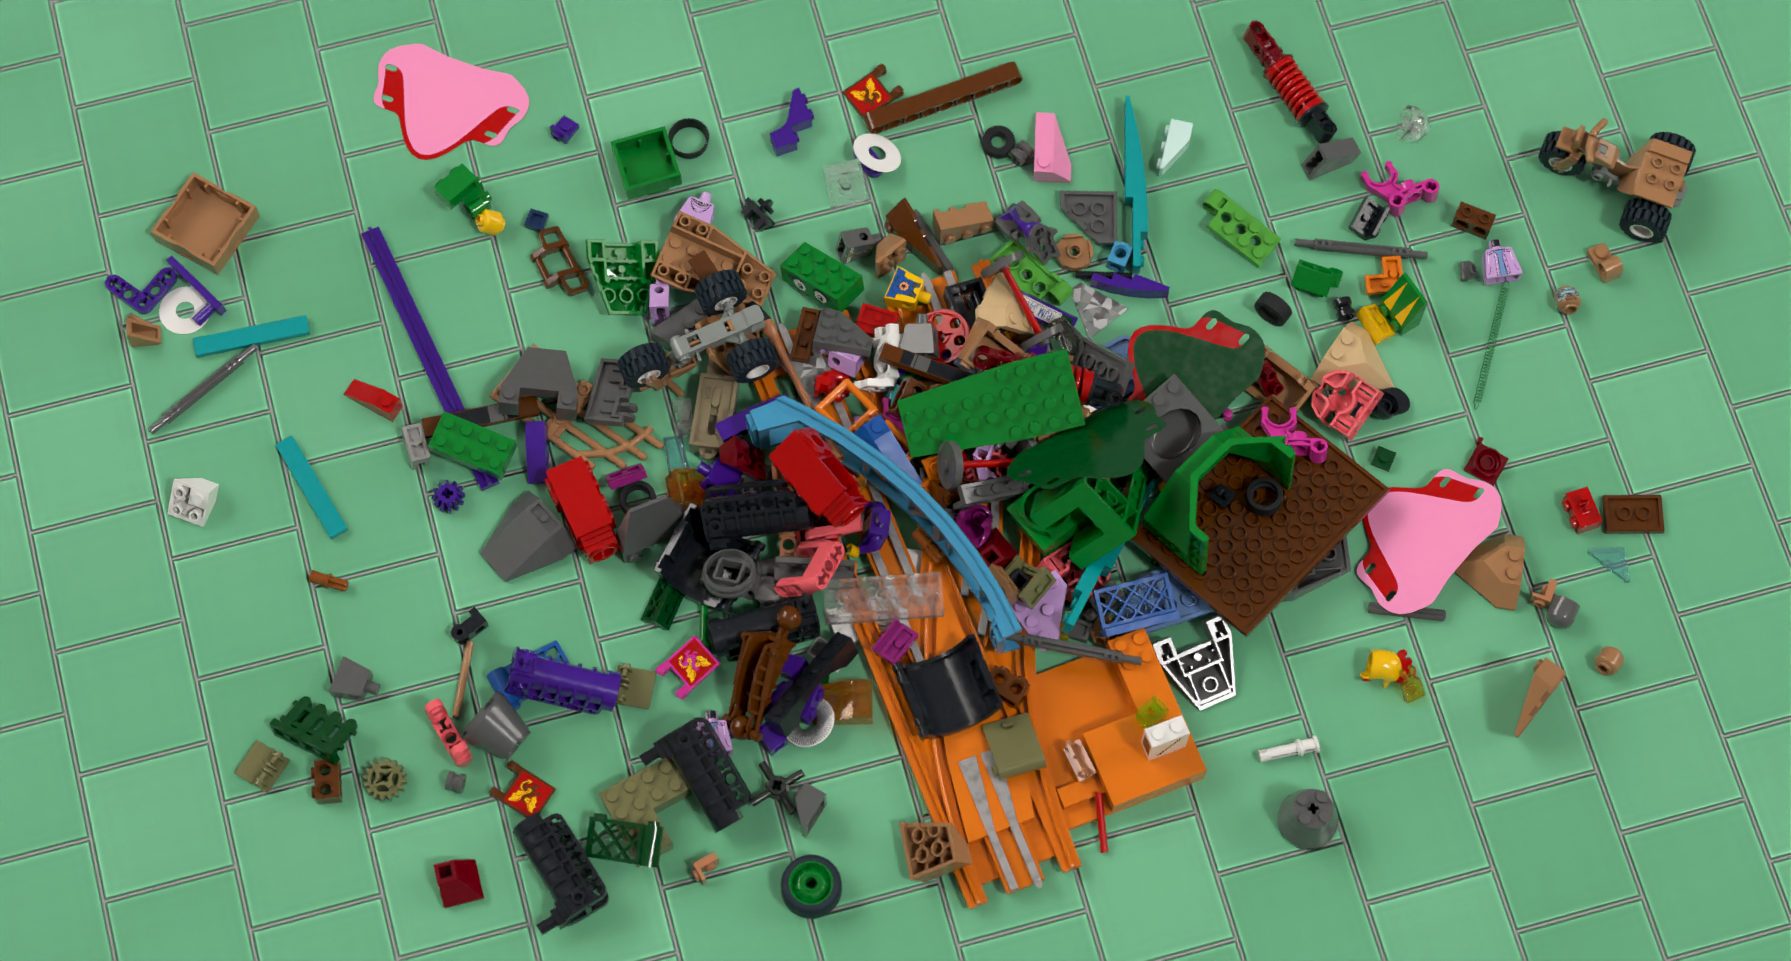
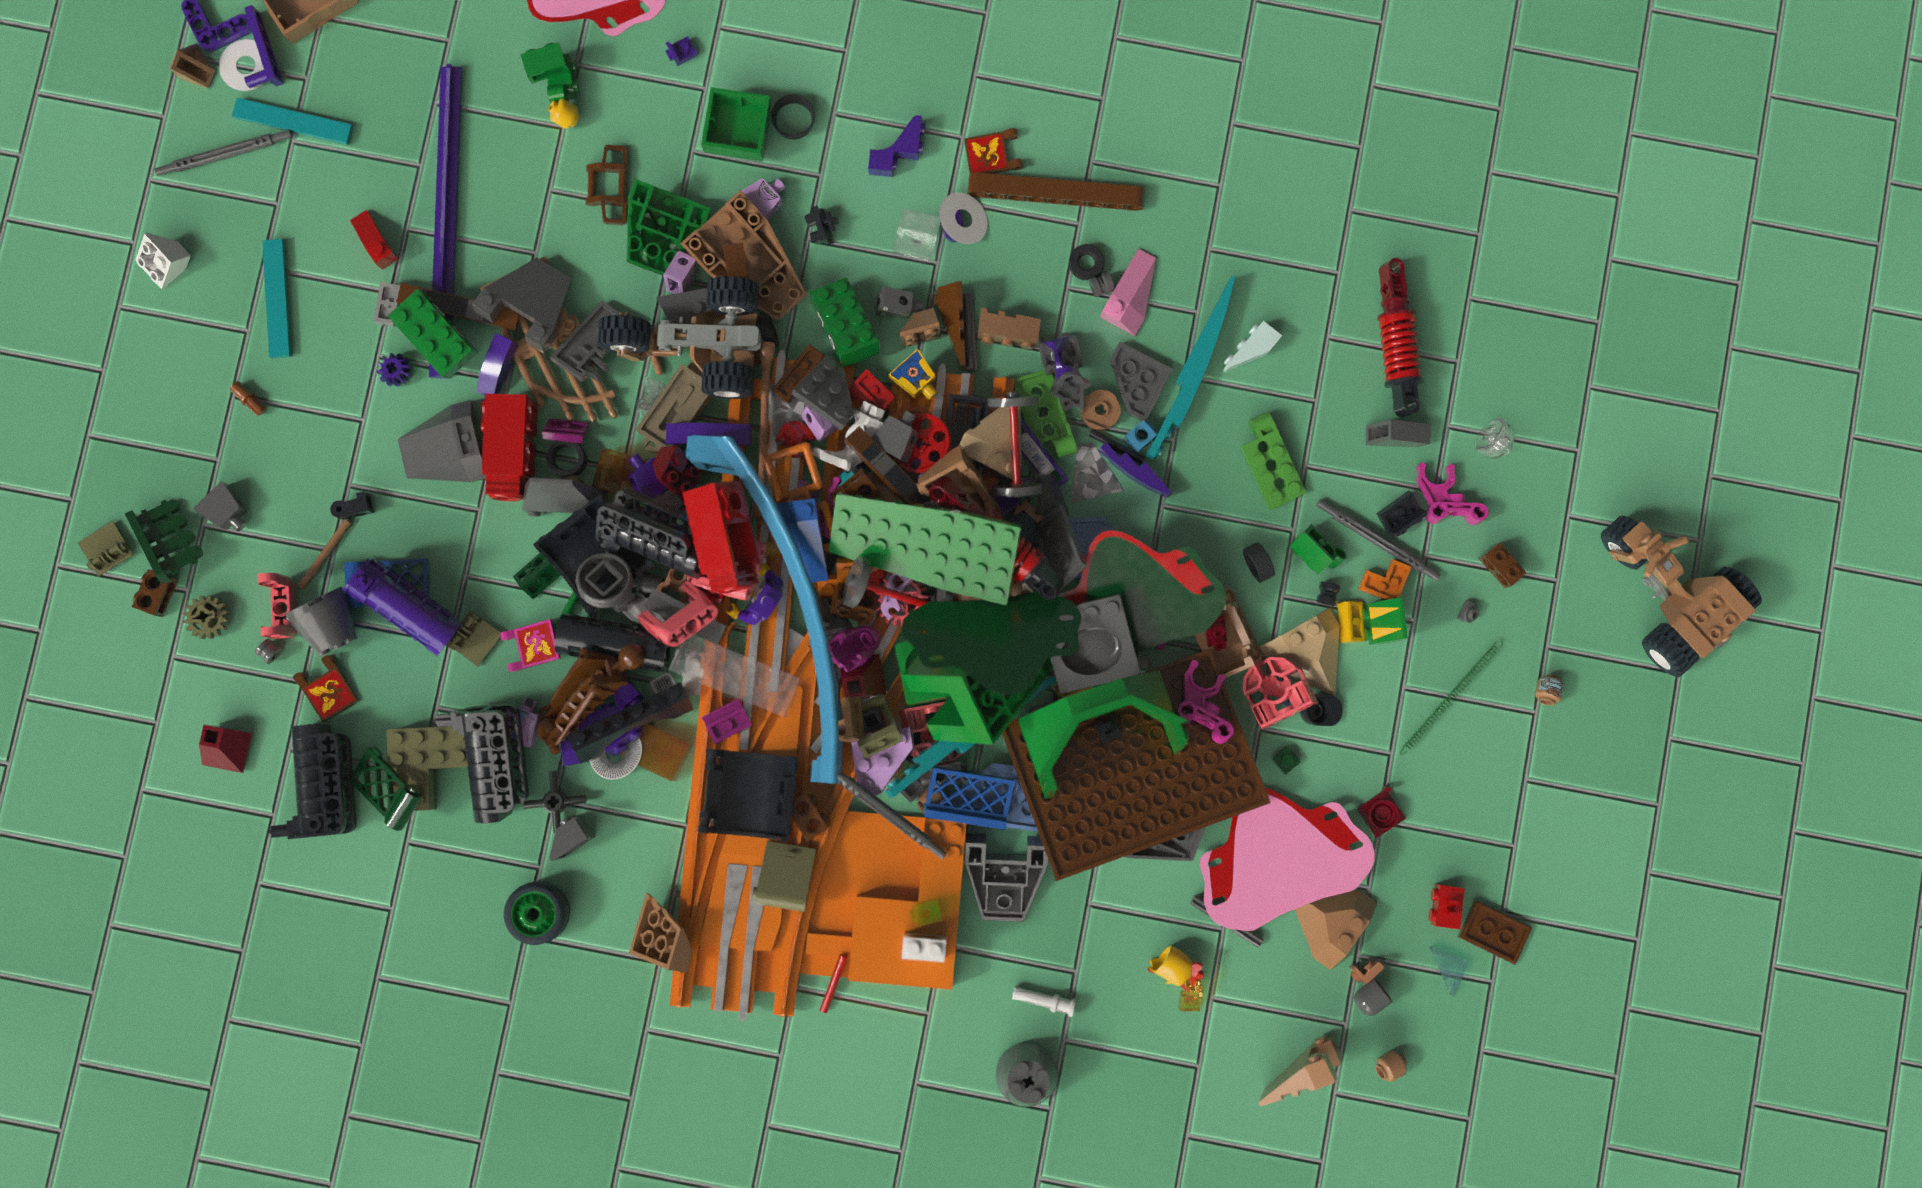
camera: 25 degrees right, 15 degrees up
dark blue plate [524,209,549,232] -> none
clear light blue tile [663,435,688,474] -> none
nougat bracket [692,852,719,885] -> none
dark orange axle [911,528,944,563] -> none
dark grey fence [953,473,1030,510] -> none
nougat hinge [1063,739,1097,783] -> none
black tyre [1245,477,1283,517] -> none
lavender torso [1482,239,1522,286] -> none
medium nougat plate [1586,242,1623,284] -> none

